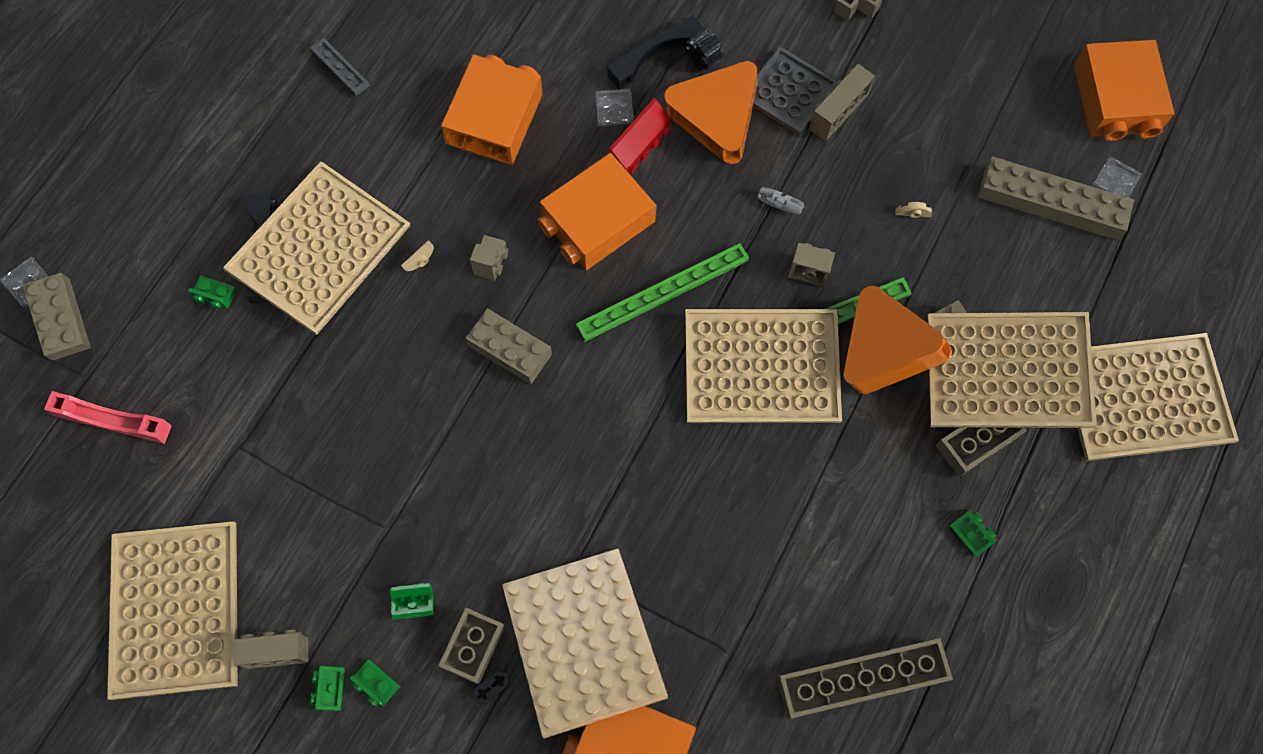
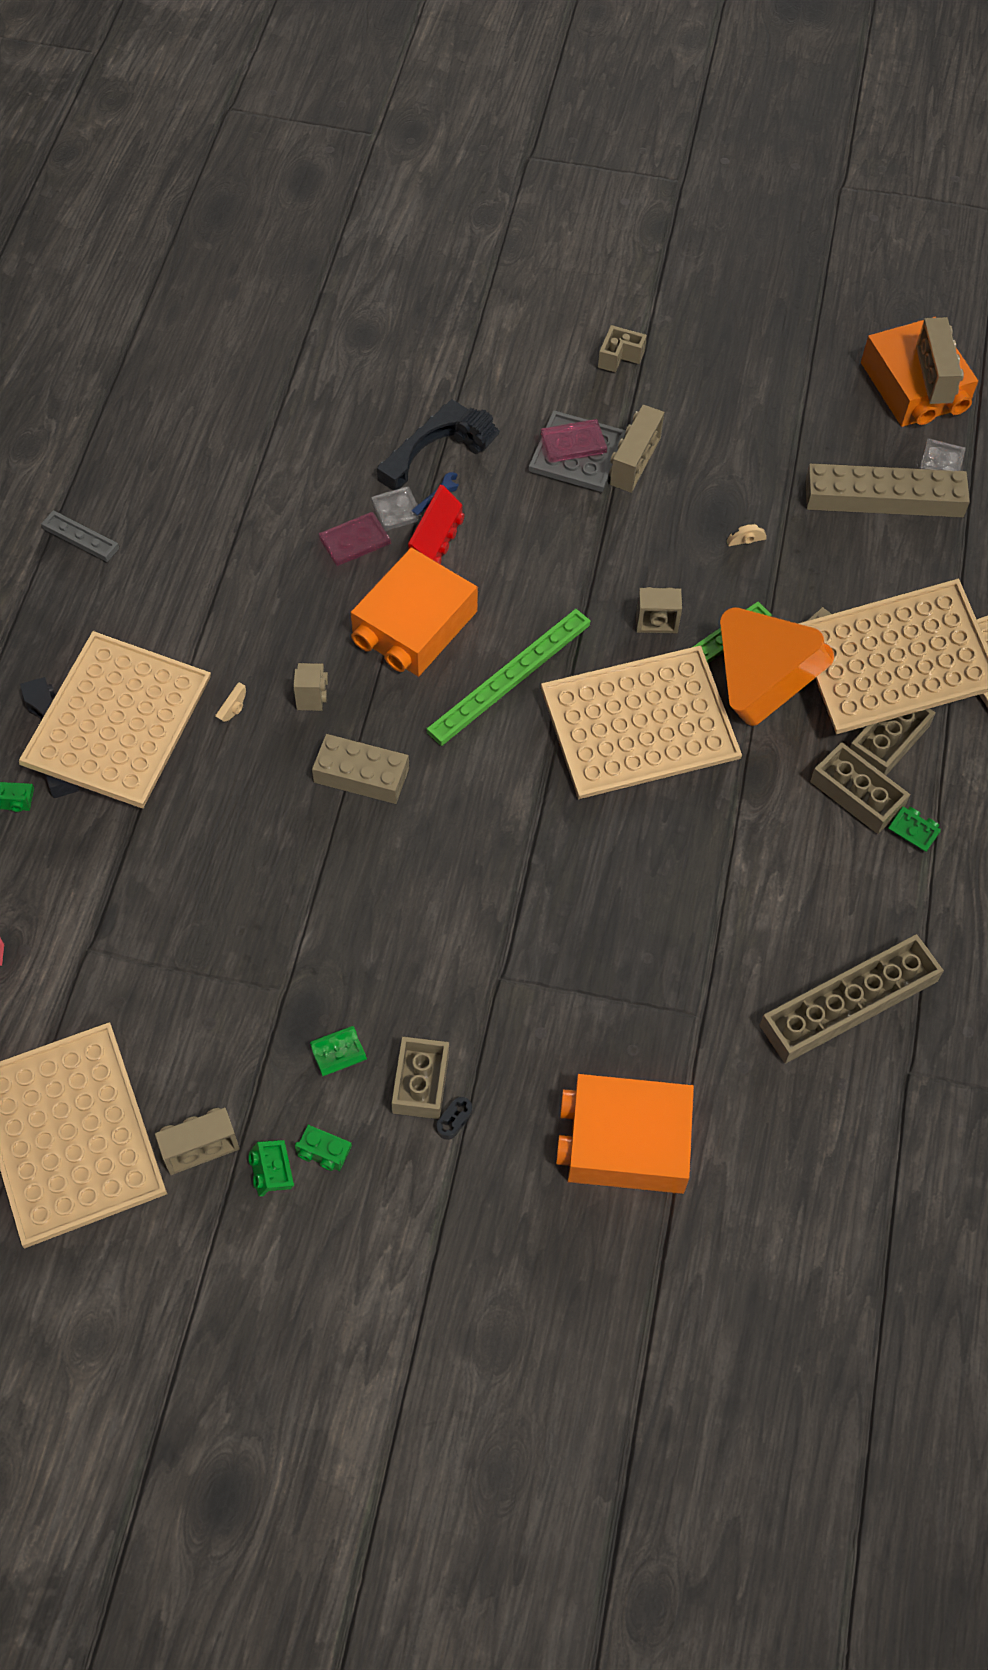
camera: 15 degrees left, 10 degrees down
orange brick [441,54,543,165] -> none
tan plate [502,549,668,738] -> none
orange brick [665,61,757,164] -> none
light grey hinge [757,187,804,215] -> none
none -> clear pink tile [319,512,391,566]
none -> dark blue piece [411,472,459,516]
none -> clear pink tile [541,419,607,462]
none -> dark tan brick [810,742,910,834]
none -> dark tan brick [916,317,964,404]

